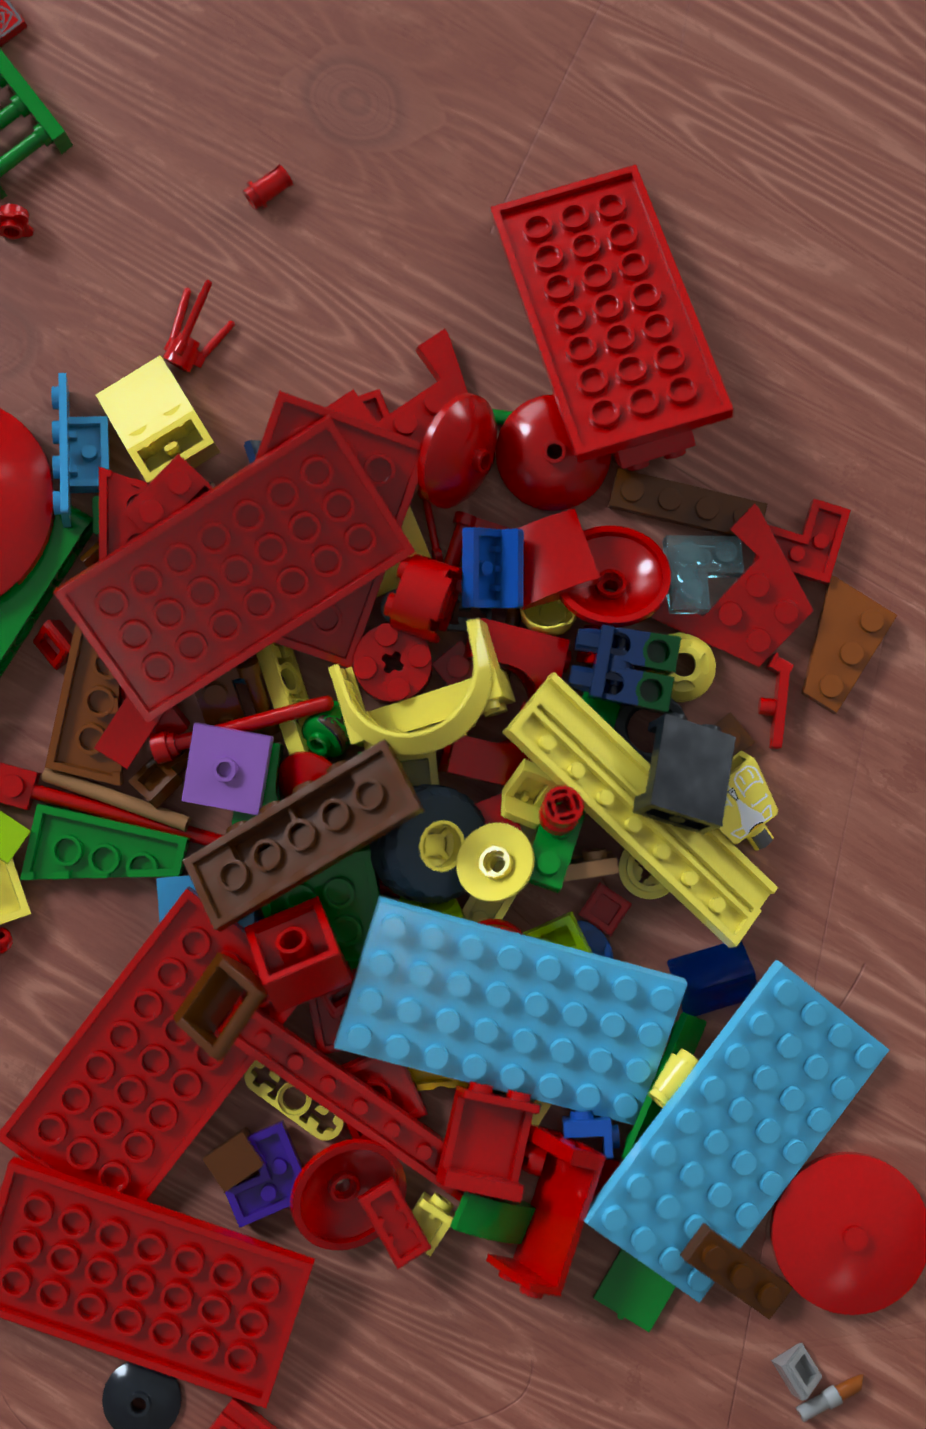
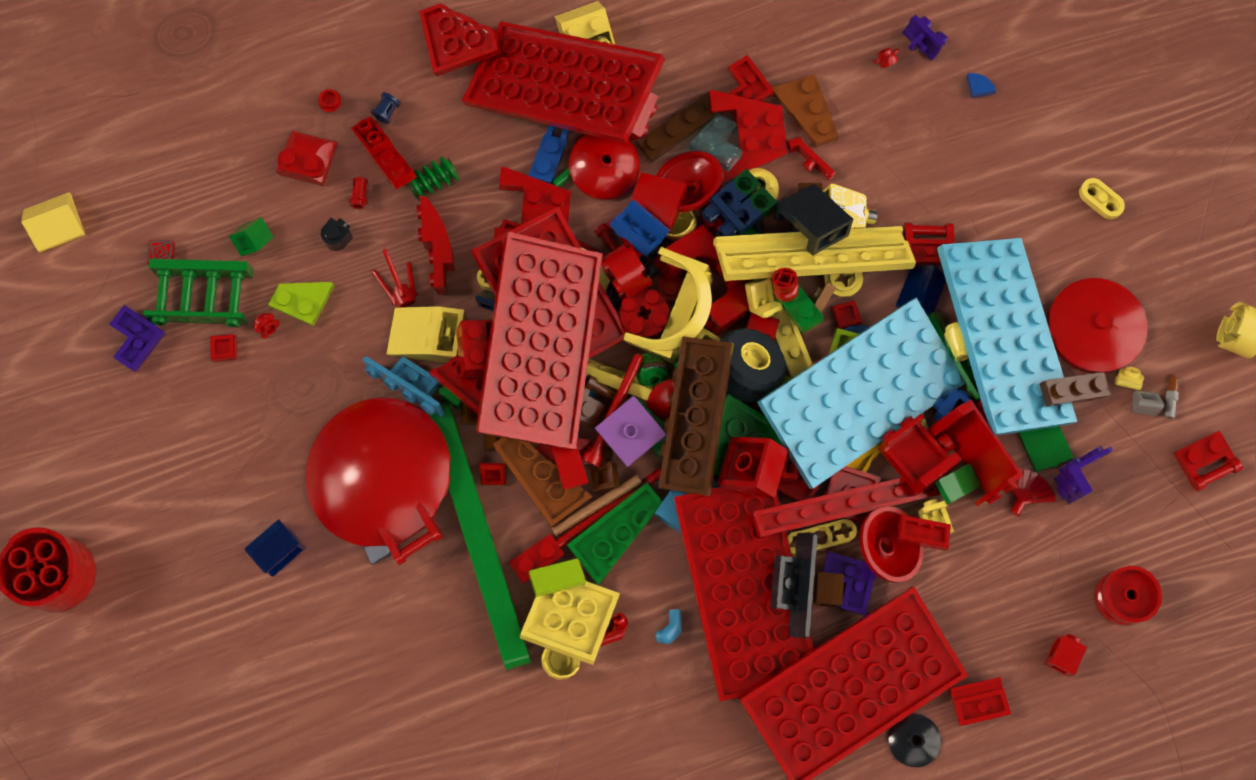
camera: 55 degrees left, 10 degrees down
reddish brown tile [173,952,267,1061] -> none
red dish [418,393,497,509] -> none
light yellow dish [456,823,534,902] -> none
none -> green panel [229,217,273,257]
none -> lime wing [268,282,335,327]
none -> red slope [276,130,338,186]
none -> red plate [318,89,342,113]
none -> black plate [321,218,353,251]
none -> red slope [351,116,417,190]
none -> dark blue bush [371,92,401,124]
none -> green piece [407,156,460,200]
none -> red slope [417,196,456,295]
none -> red plate [419,3,501,77]
none -> blue hinge [528,125,571,184]
none -> light yellow slope [554,1,615,44]
none -> dark azure arm [655,609,682,645]
none -> black bracket [770,533,817,638]
none -> red plate [903,222,955,265]
none -> red hand [1011,468,1056,516]
none -> dark purple bracket [1053,446,1113,504]
none -> light yellow plate [1115,366,1144,390]

